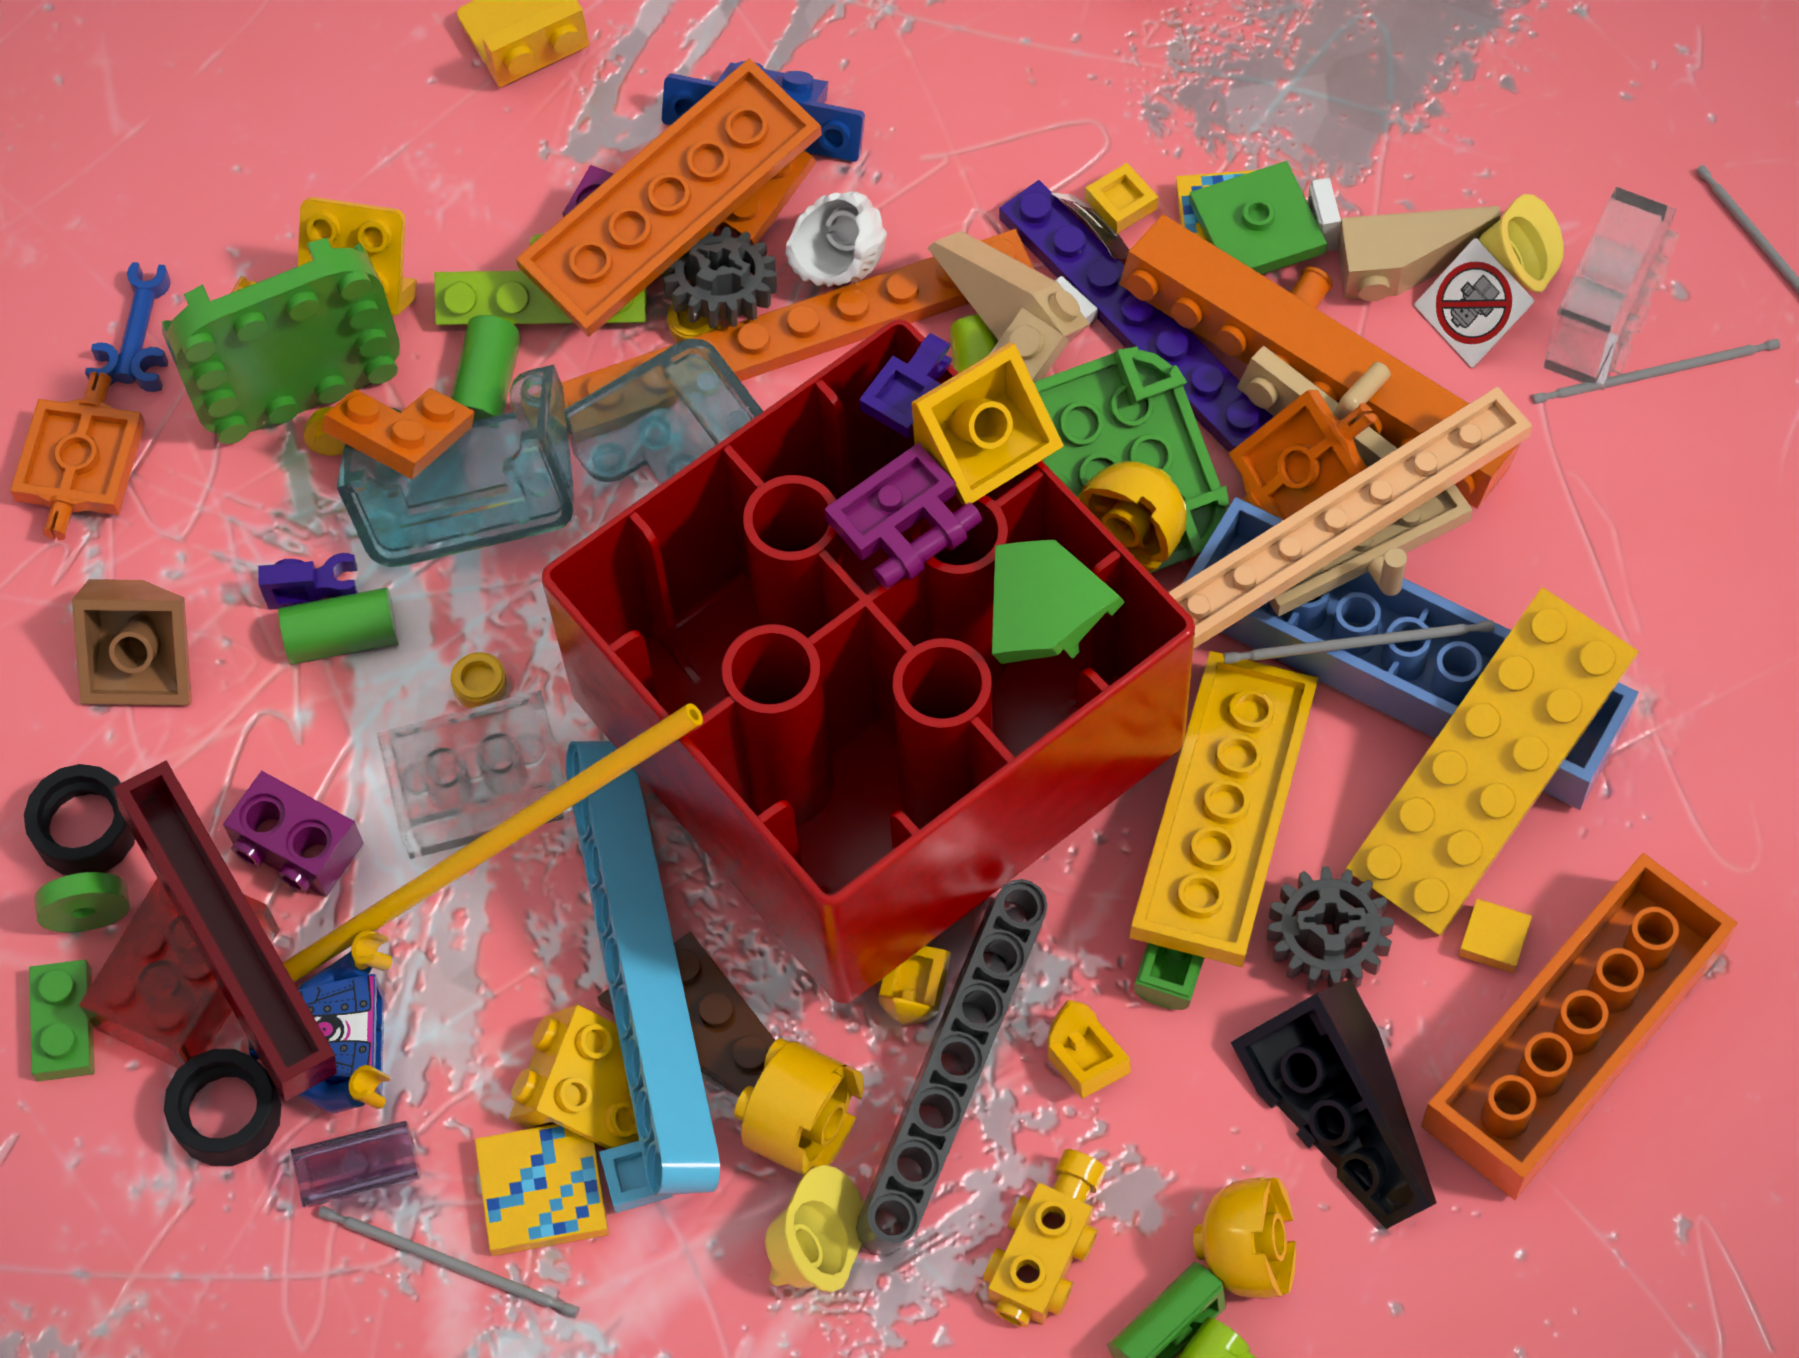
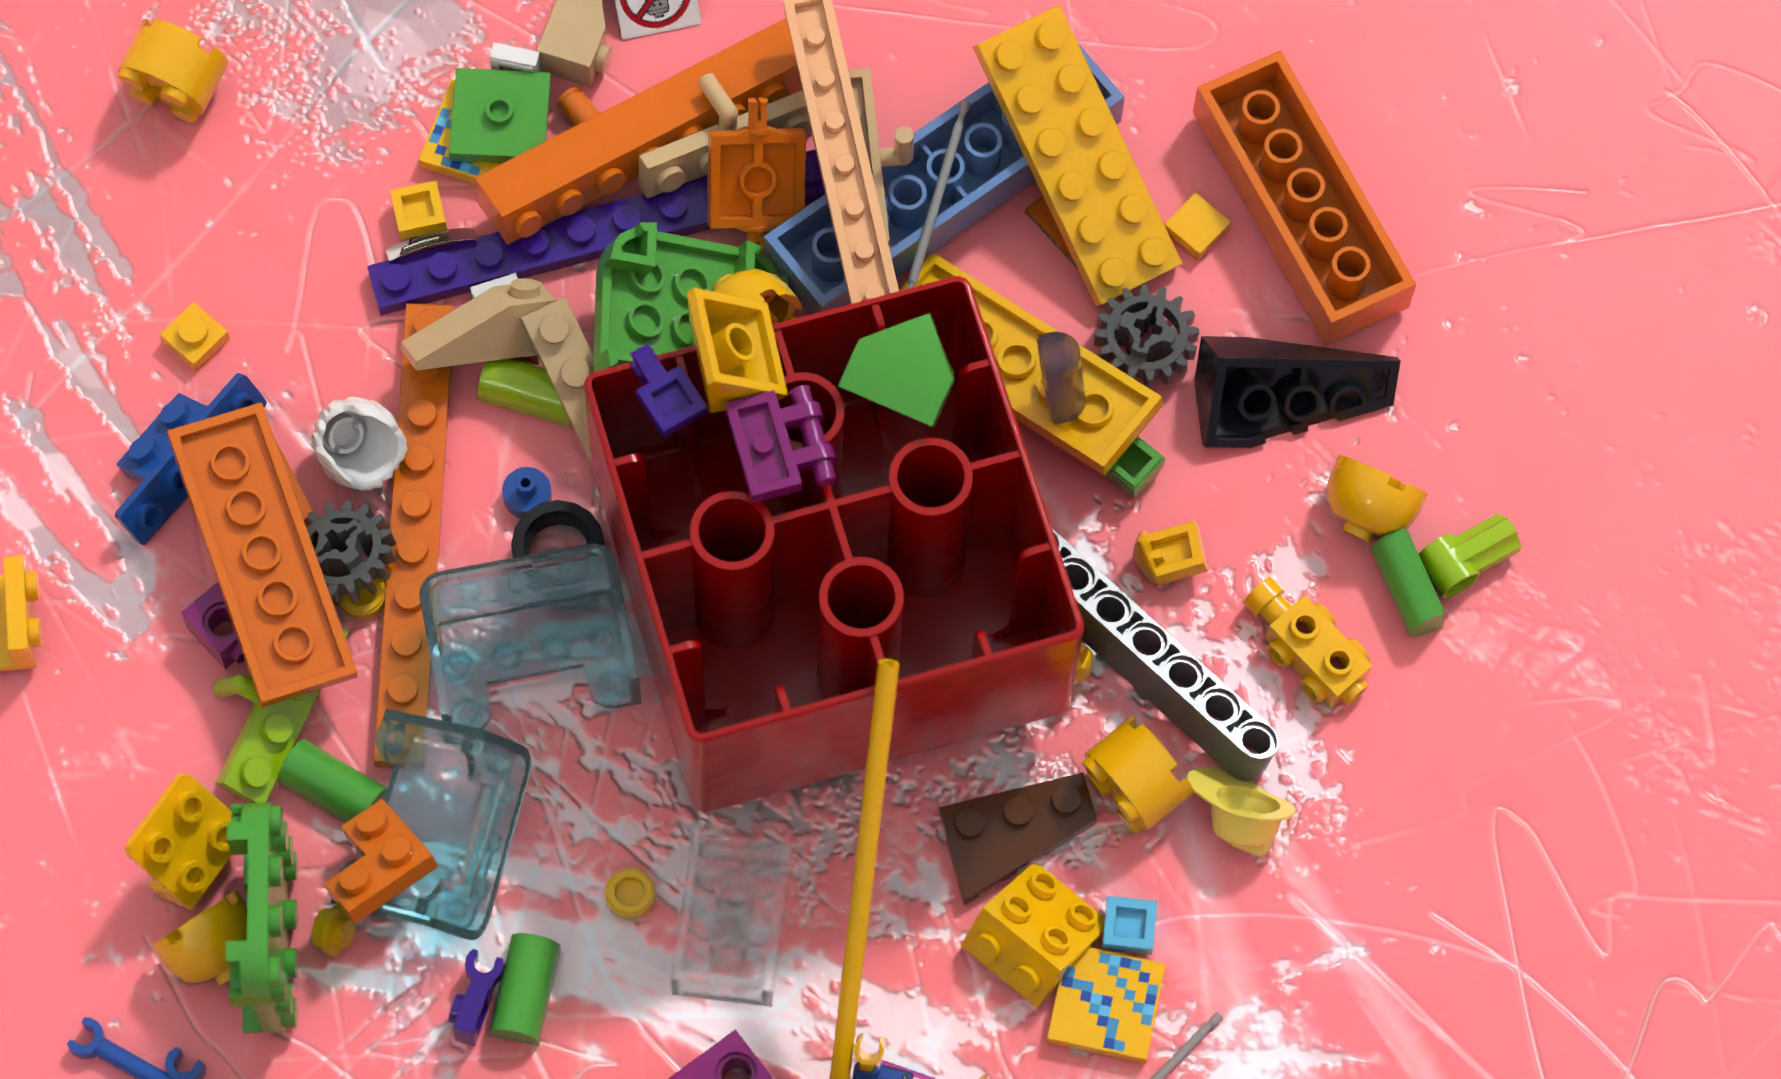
camera: 75 degrees left, 5 degrees up
medium azure beam [566,741,720,1196] -> none
none -> yellow plate [160,302,230,371]
none -> brick [1036,332,1086,425]

